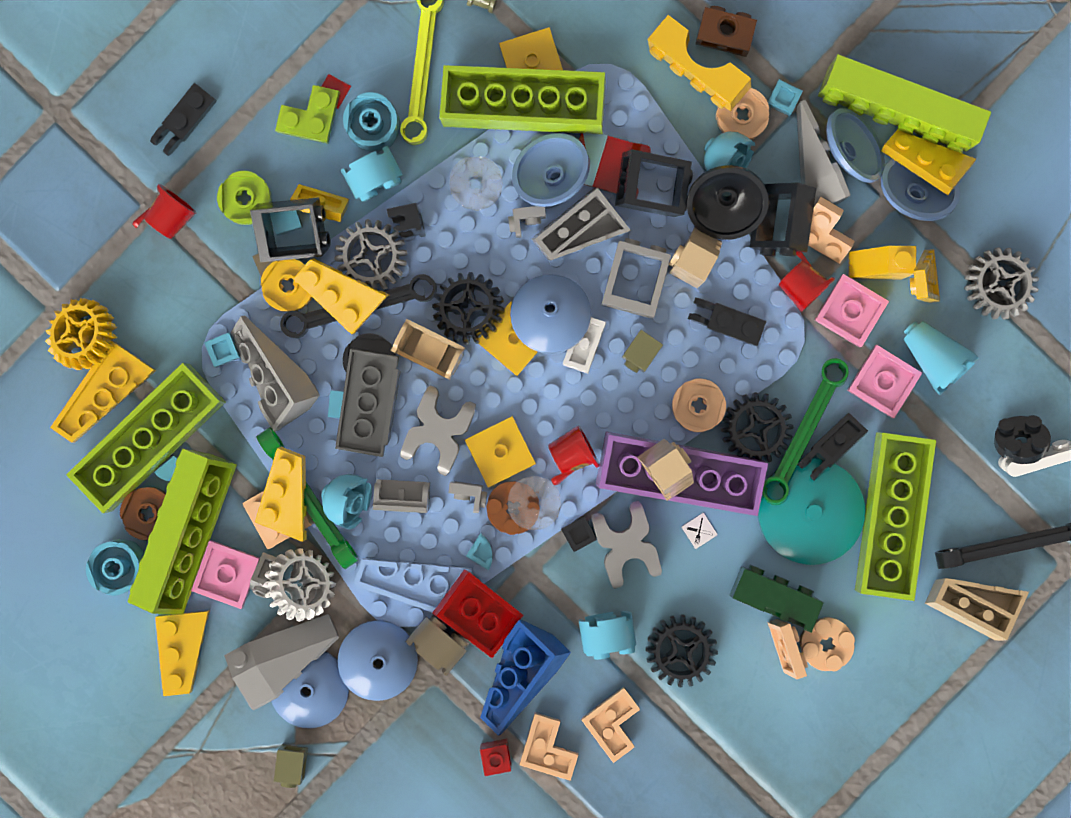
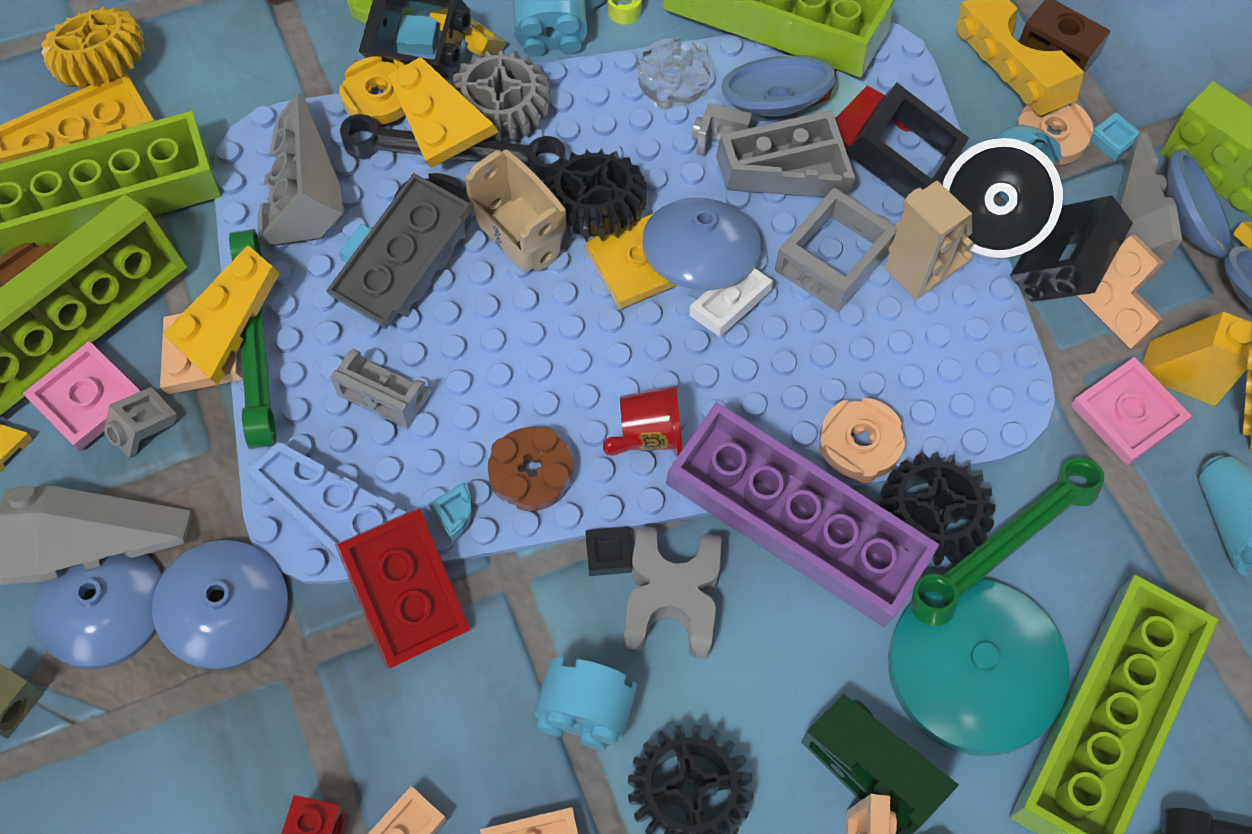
camera: 25 degrees right, 25 degrees down
medium azure tile [204,333,241,368] -> none
white gear [263,548,336,622] -> none
medium azure cylinder [321,474,372,530] -> none
black hinge [387,203,426,238] -> none
light grey piece [400,385,476,476] -> none
dark tan brick [405,615,467,676] -> none
light grey bracket [448,481,487,513] -> none
yellow plate [465,416,536,488] -> none
blue wedge [480,619,571,736] -> none
clear plate [507,476,561,530] -> none
olive brick [621,330,663,373] -> none
tan wedge [637,439,694,501] -> none
white sticker [682,513,718,549] -> none
black hinge [688,297,767,347] -> none
red hat [778,252,835,312] -> none
black hinge [798,413,868,481] -> none
bright pink plate [847,345,922,418] -> none

